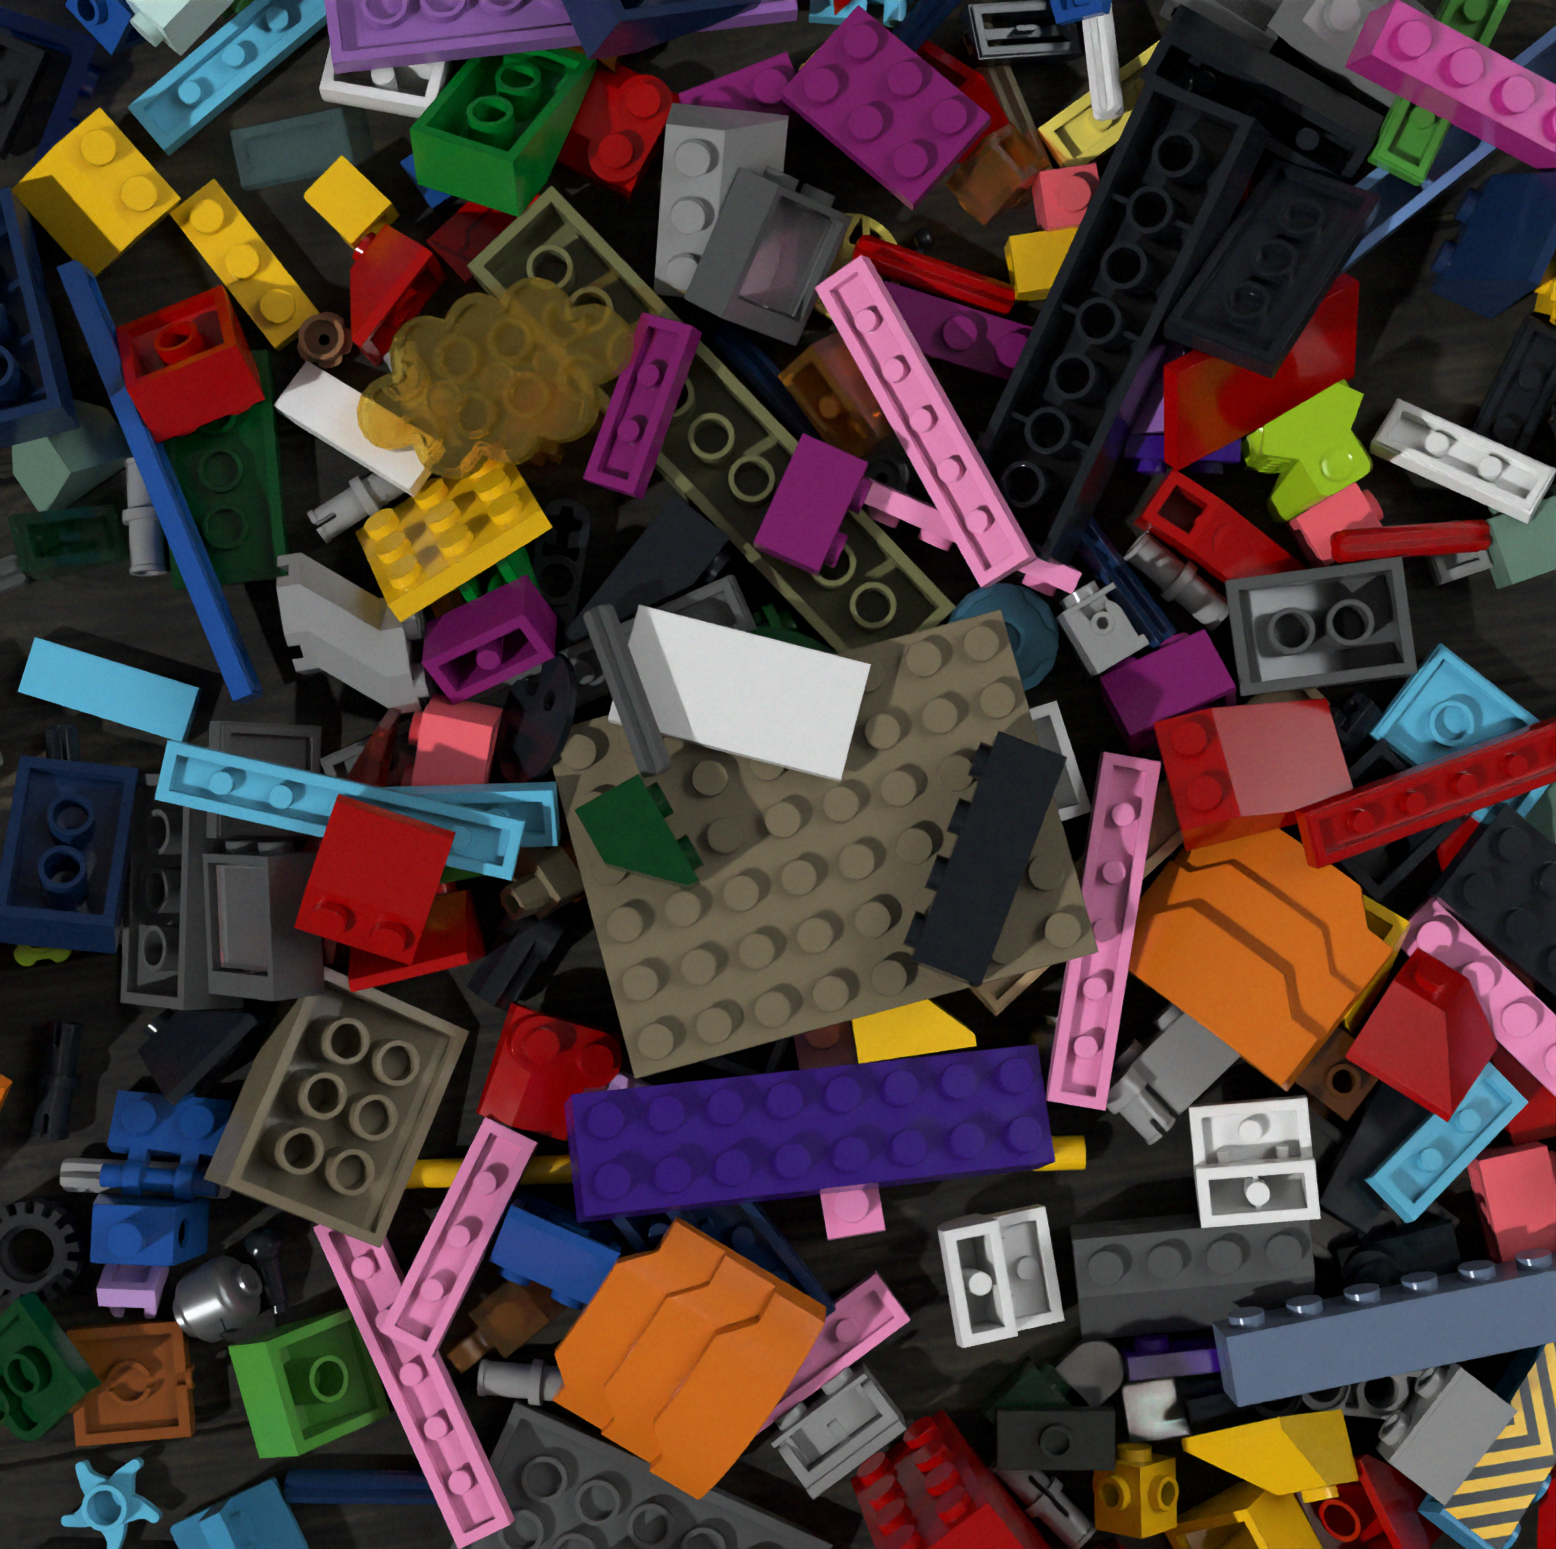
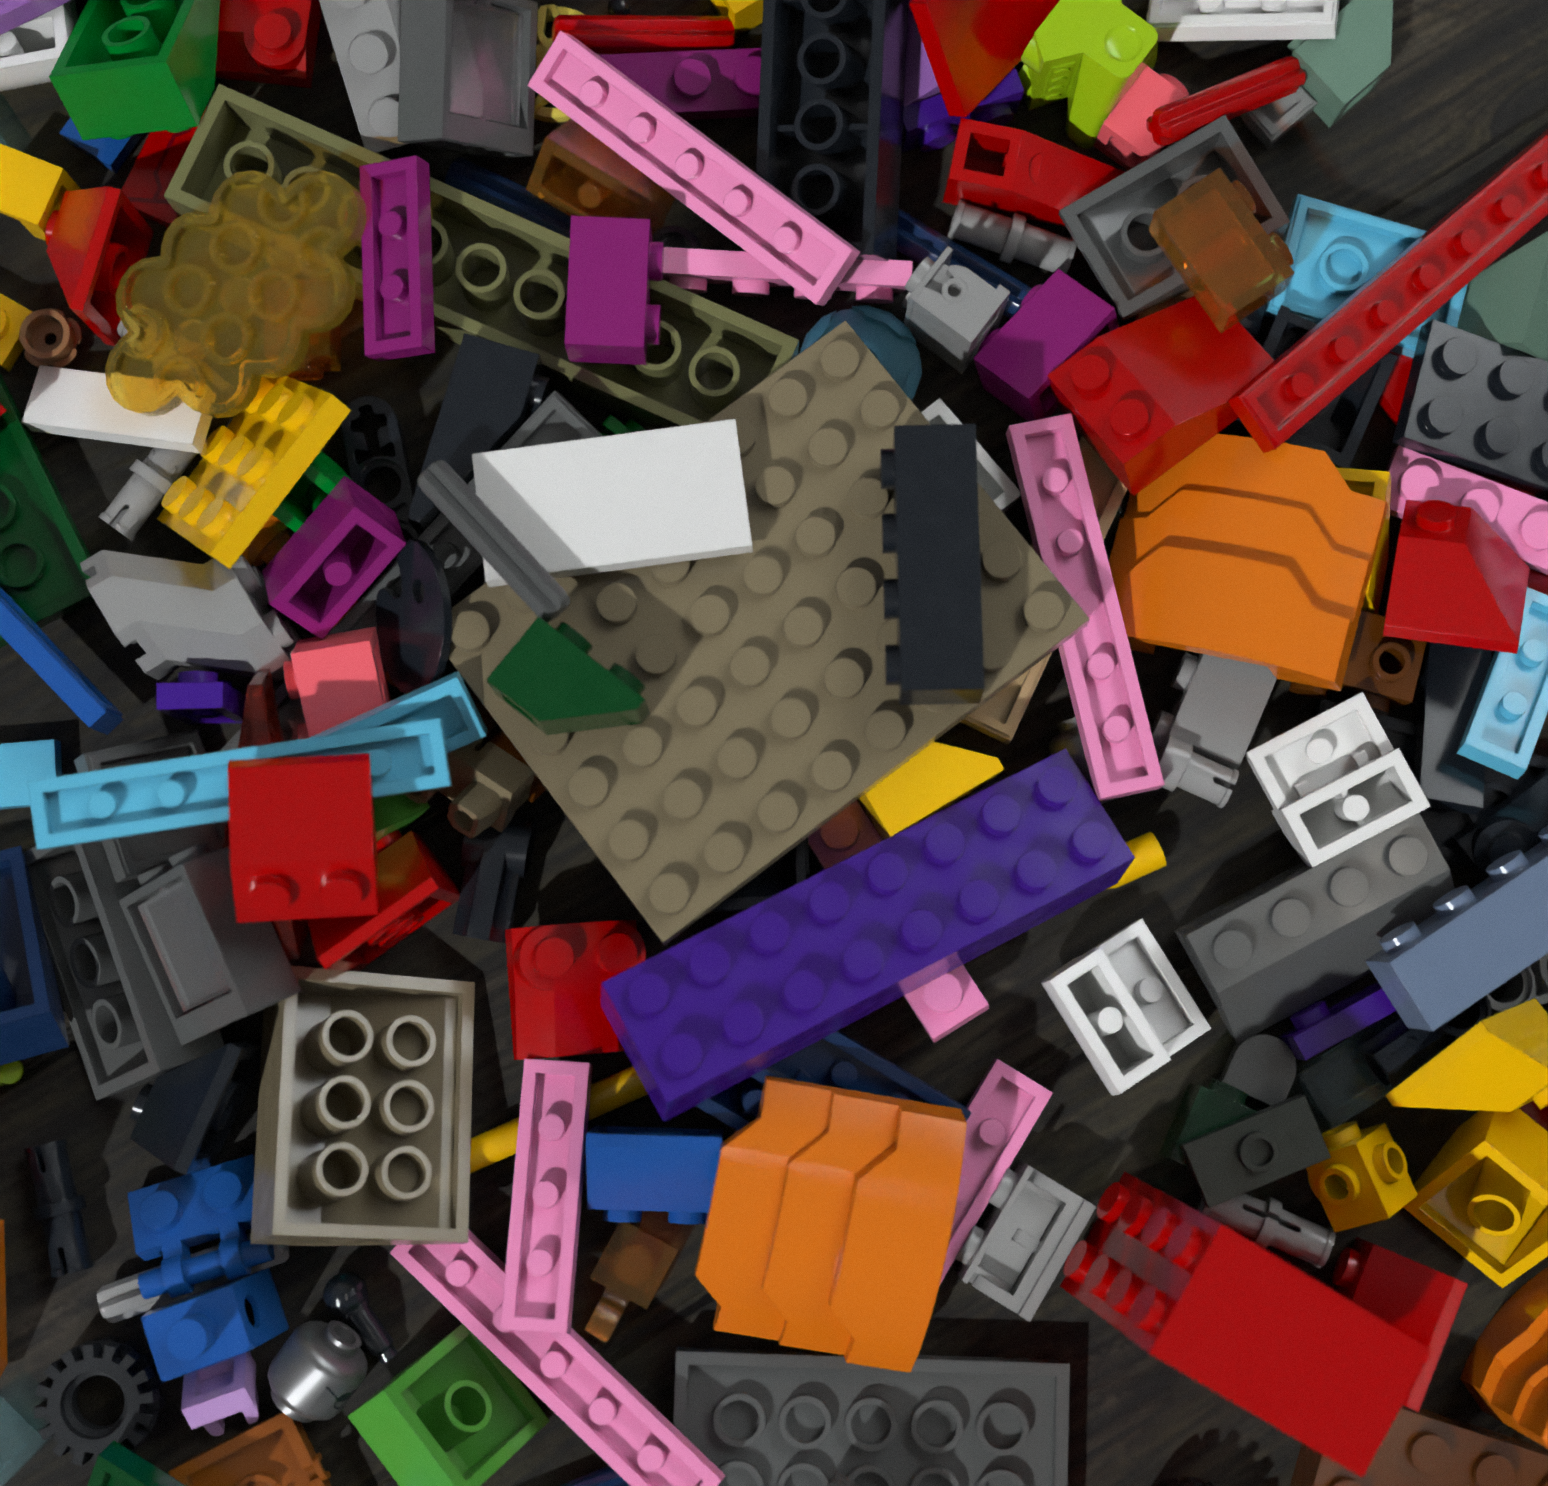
camera: 30 degrees left, 5 degrees down
light grey pin [477,1358,563,1406] -> none
none -> dark purple plate [156,671,252,725]
none -> clear orange brick [1148,168,1294,333]

